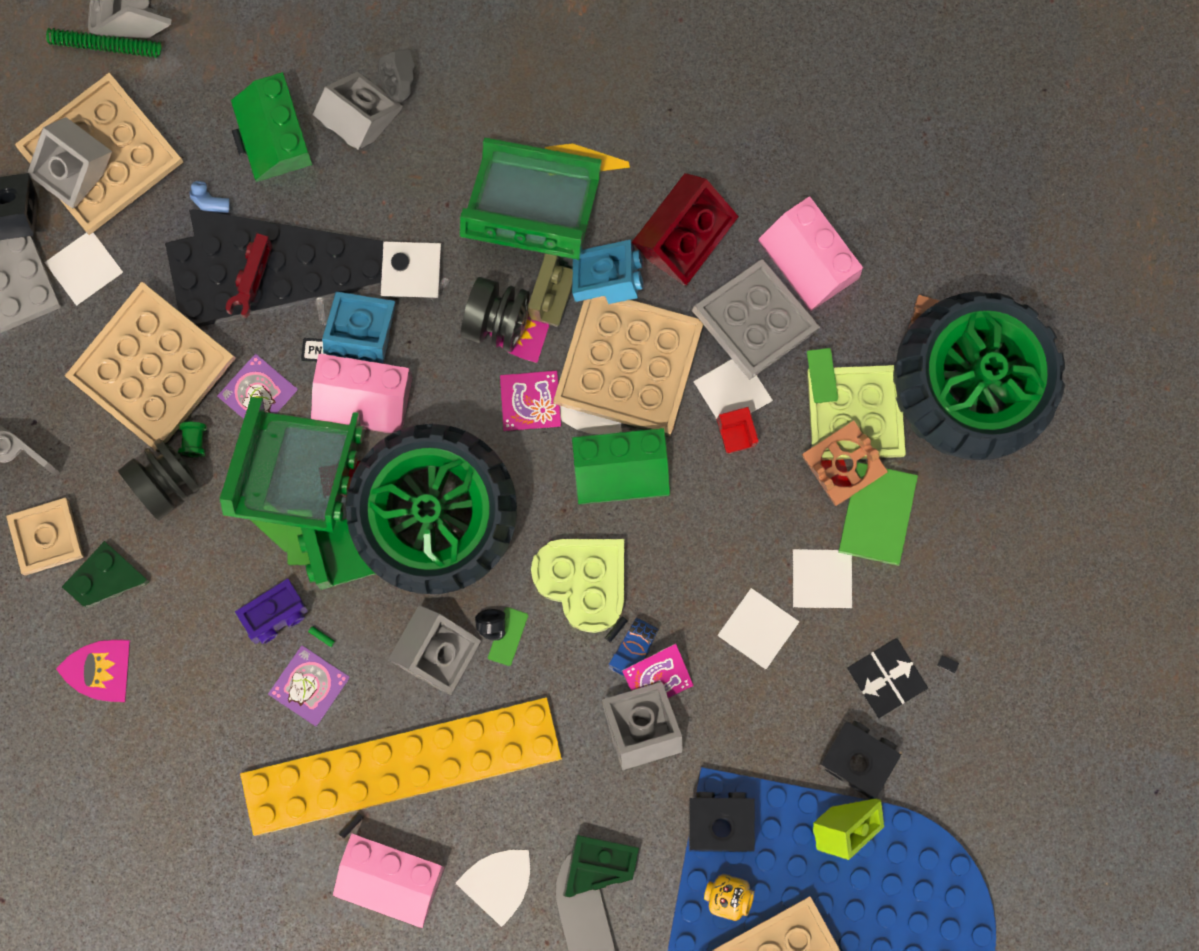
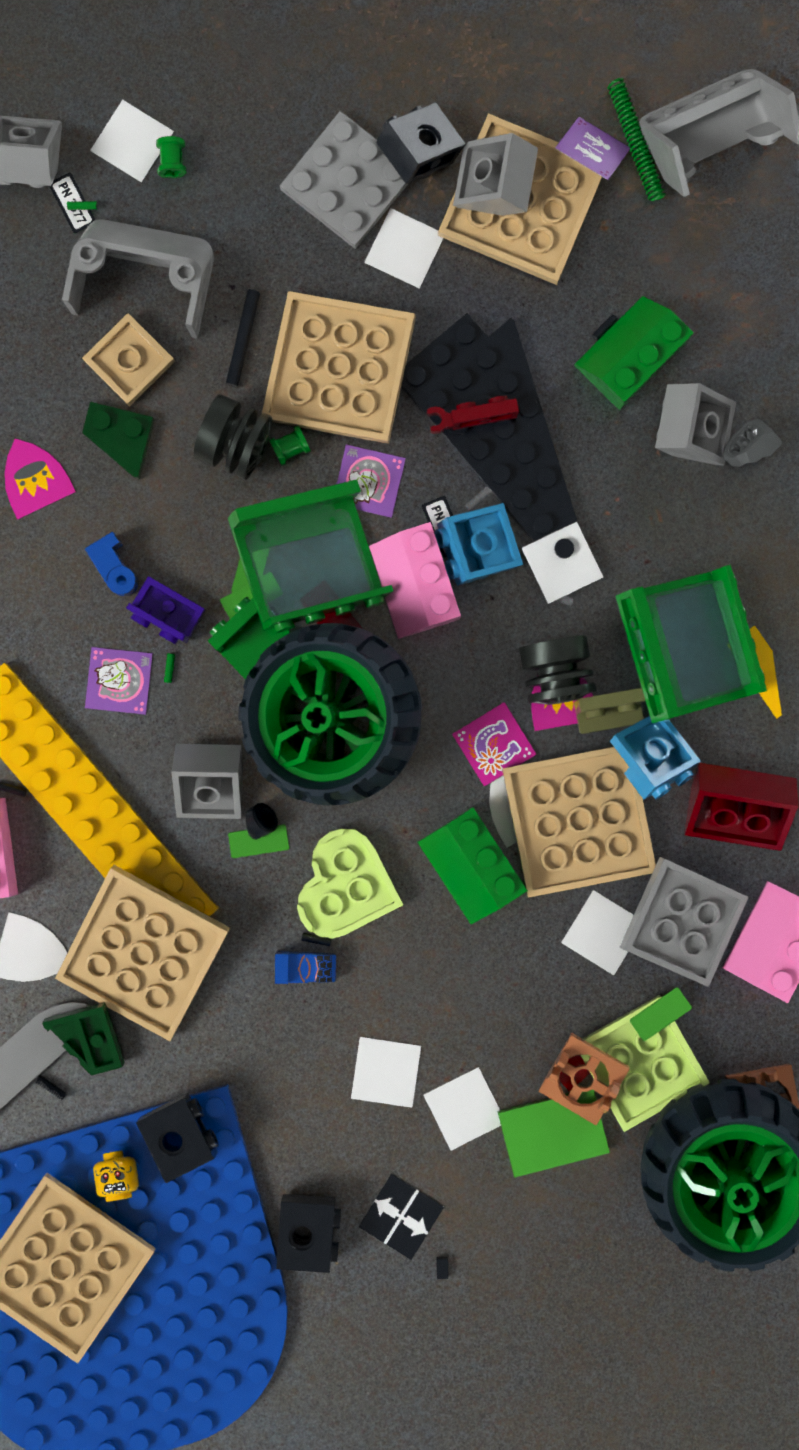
camera: 65 degrees right, 10 degrees up
medium blue arm [189,181,229,213] -> none
light grey slope [602,682,682,770] -> none
dark pink sticker [622,644,694,698] -> none
red panel [716,407,758,454] -> none
lime slope [813,799,884,860] -> none
none -> black leg [36,1075,67,1101]
none -> tan plate [55,865,231,1041]
none -> blue leg [85,531,139,596]
none -> black bar [226,289,260,387]
none -> medium lavender sticker [555,117,630,180]

